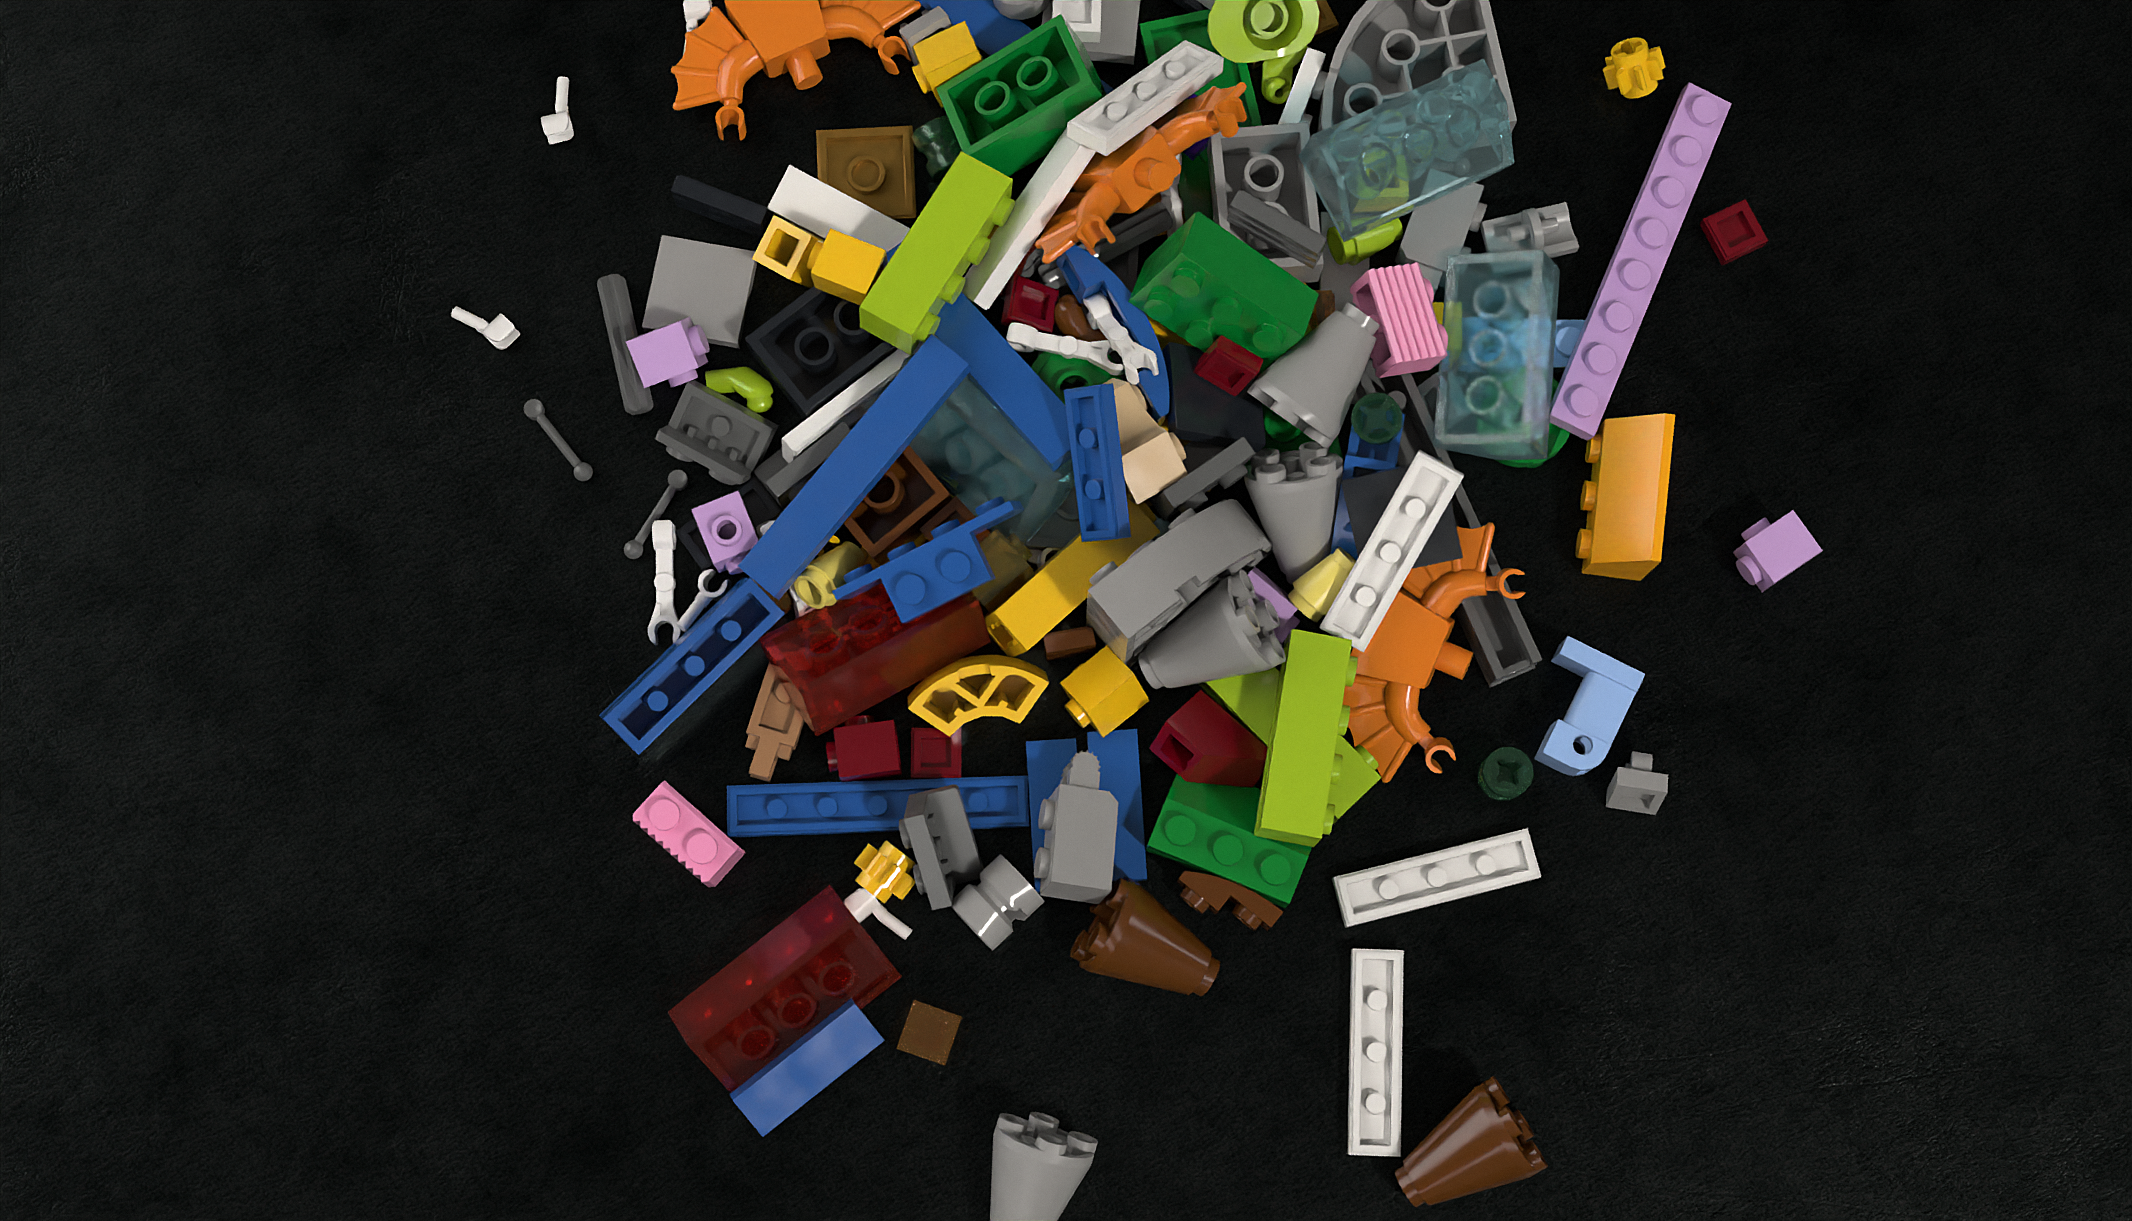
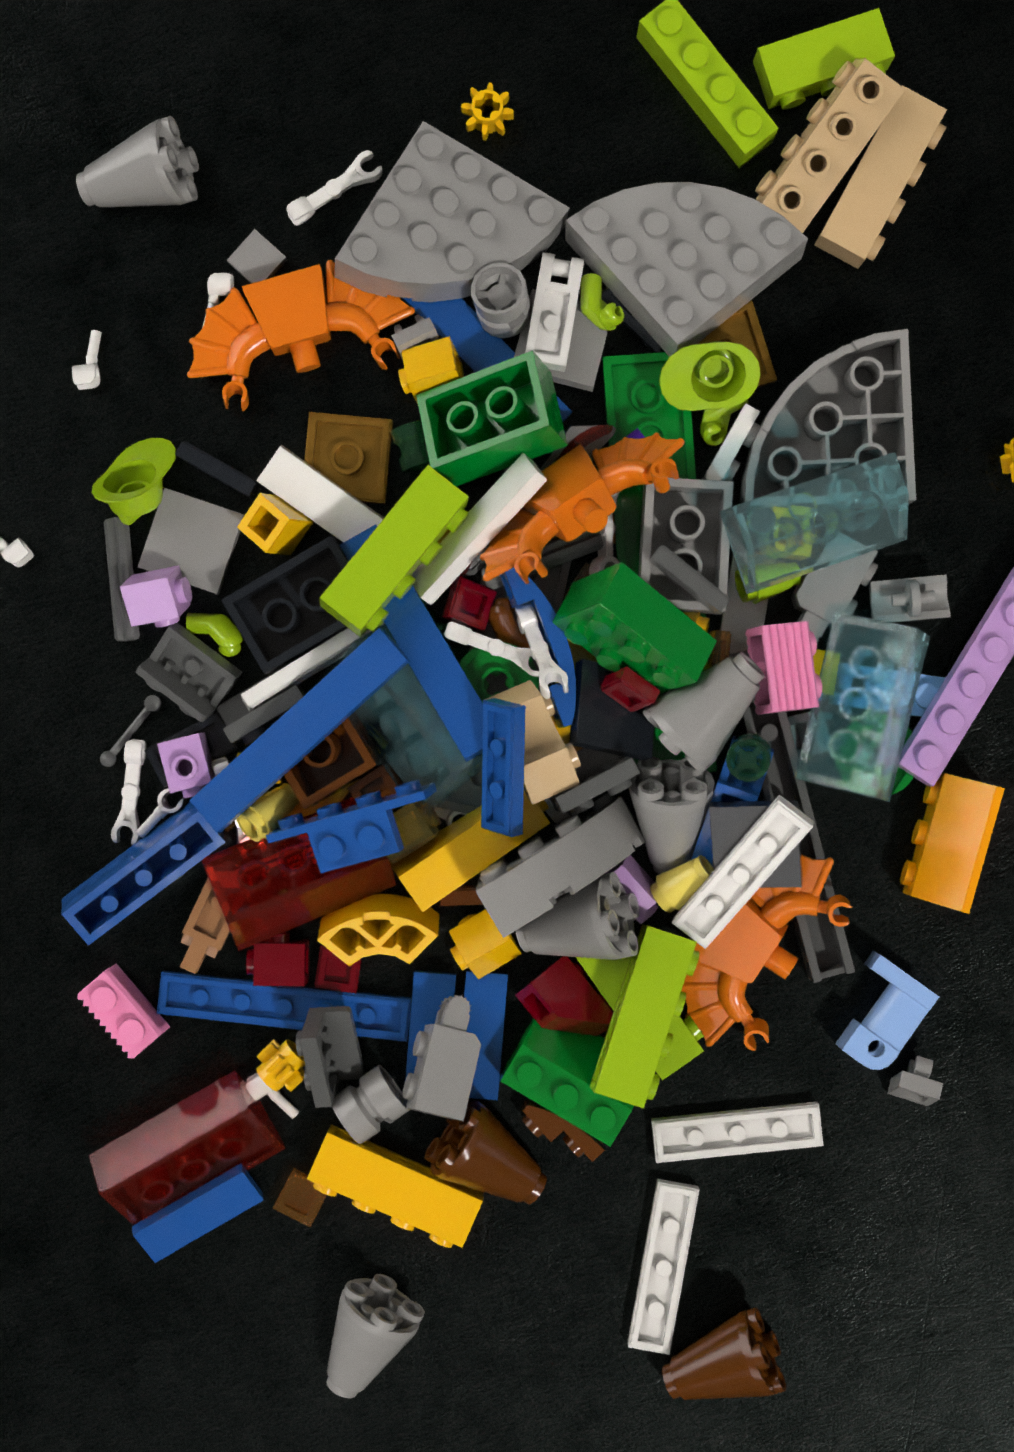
camera: 10 degrees right, 10 degrees up
dark grey hinge [524,399,593,481] -> none
yellow brick [807,228,888,305] -> none
white tile [1067,40,1224,156] -> none
clear green wheel [1477,747,1534,801] -> none
none -> lime piece [92,438,176,525]
none -> yellow brick [307,1124,484,1248]

